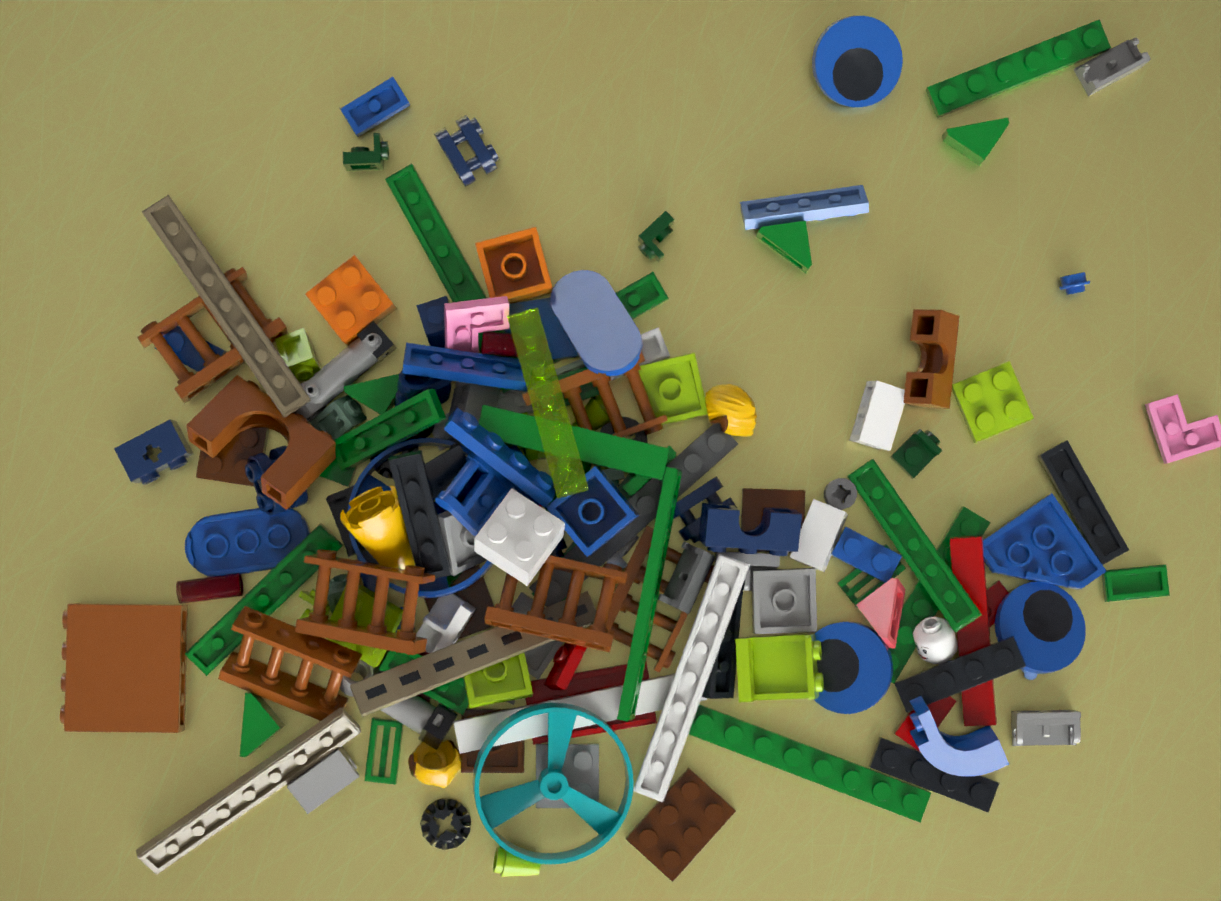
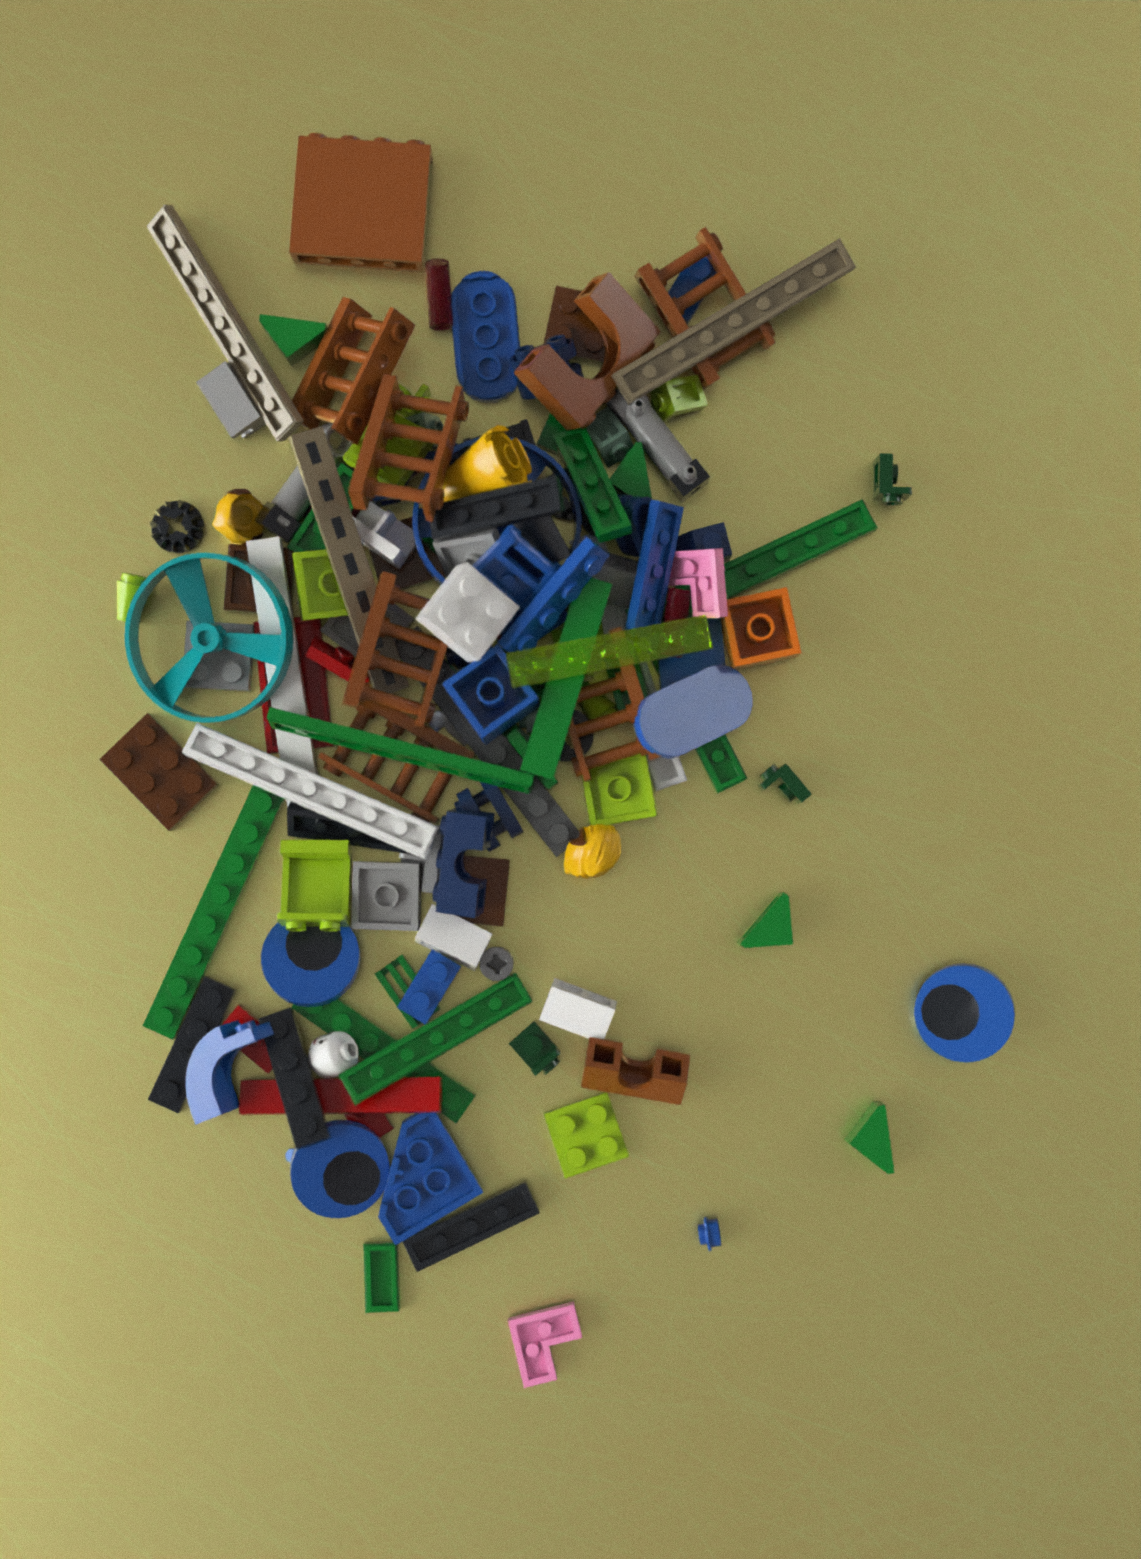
camera: 90 degrees right, 0 degrees up
dark blue brick [114,419,193,485] -> none
green tile [185,523,343,676] -> none
orange brick [305,255,397,346] -> none
blue plate [340,77,410,137] -> none
green tile [364,717,404,785] -> none
dark blue brick [434,115,500,187] -> none
dark grey hinge [657,541,716,614] -> none
medium blue plate [740,185,869,230] -> none
coral slope [856,578,906,649] -> none
green plate [926,20,1111,118] -> none
light grey hinge [1011,710,1081,746] -> none
light grey hinge [1074,38,1151,97] -> none

